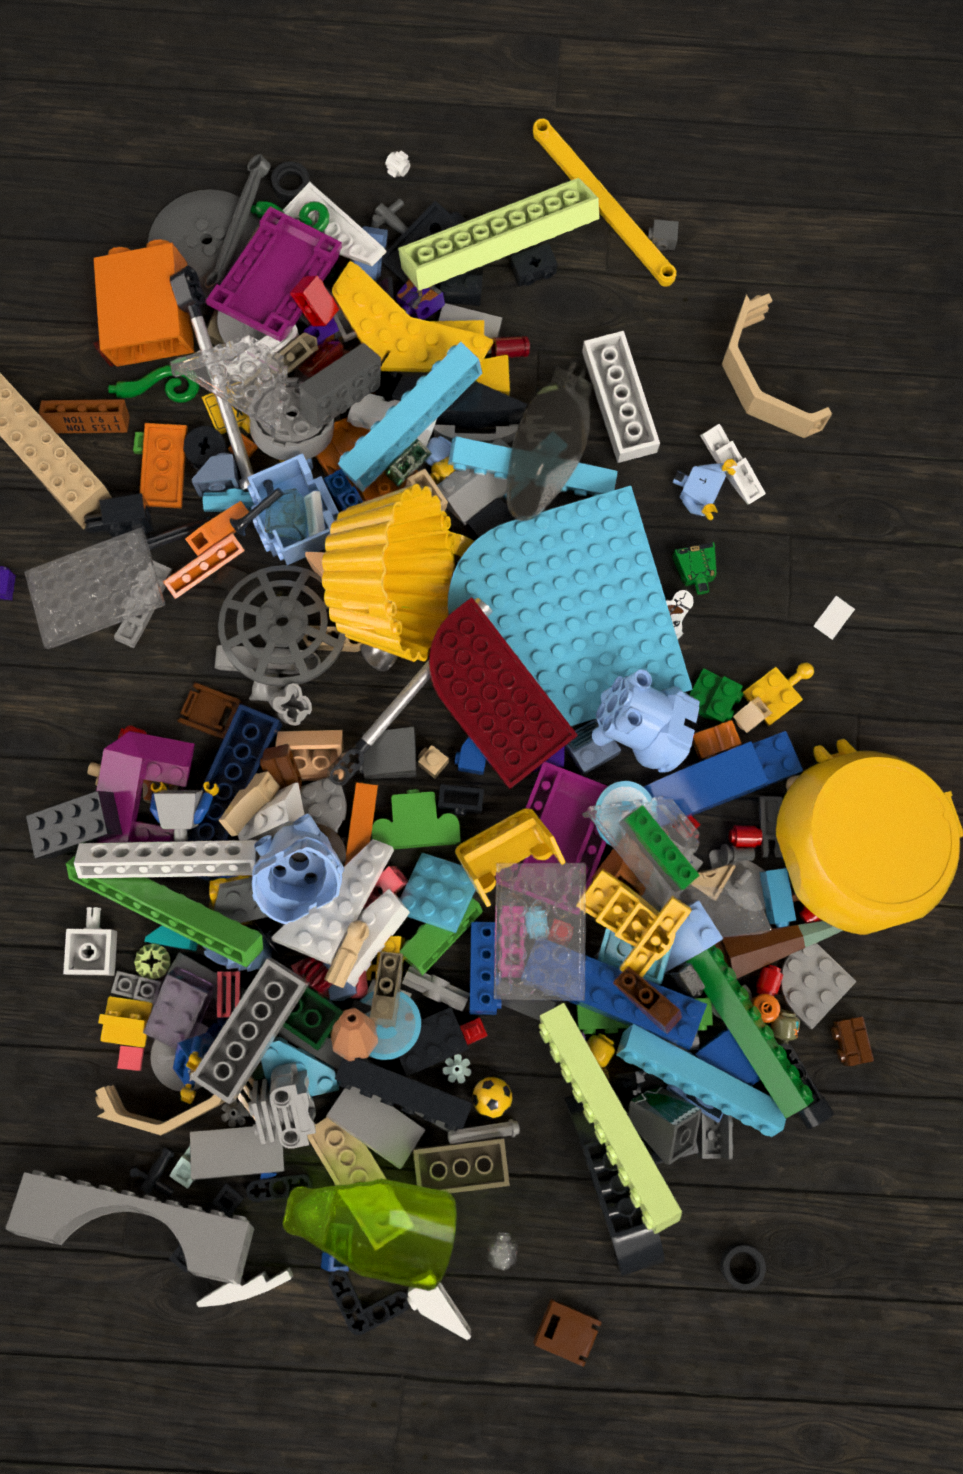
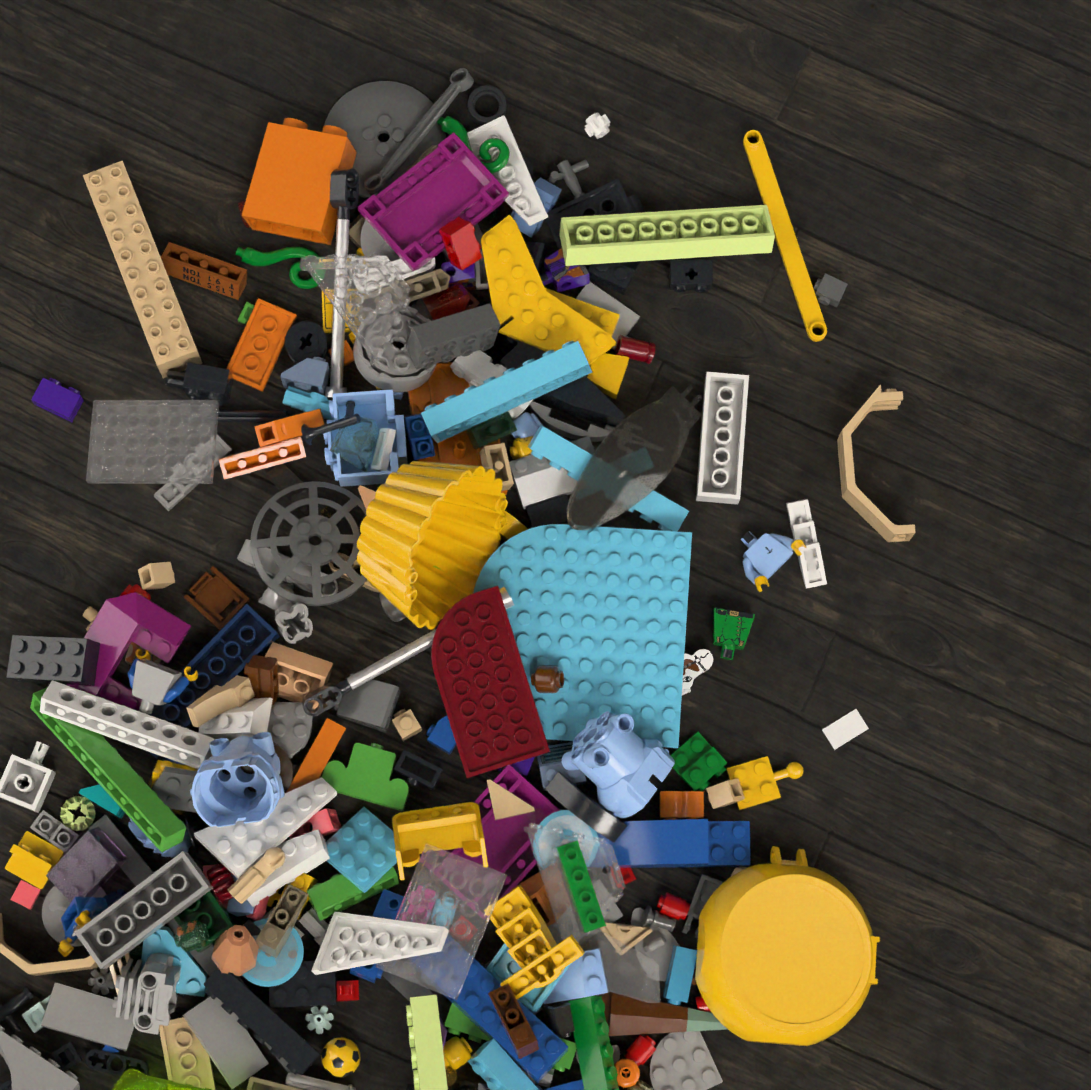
camera: 20 degrees right, 0 degrees up
coral tile [217,971,241,1017] -> none
none -> tan brick [138,562,175,590]
none -> clear green head [174,920,209,952]
none -> white wing [311,912,449,975]
none -> tan tile [487,780,535,820]
none -> reddish brown head [531,665,564,693]
none -> black slope [546,772,628,843]

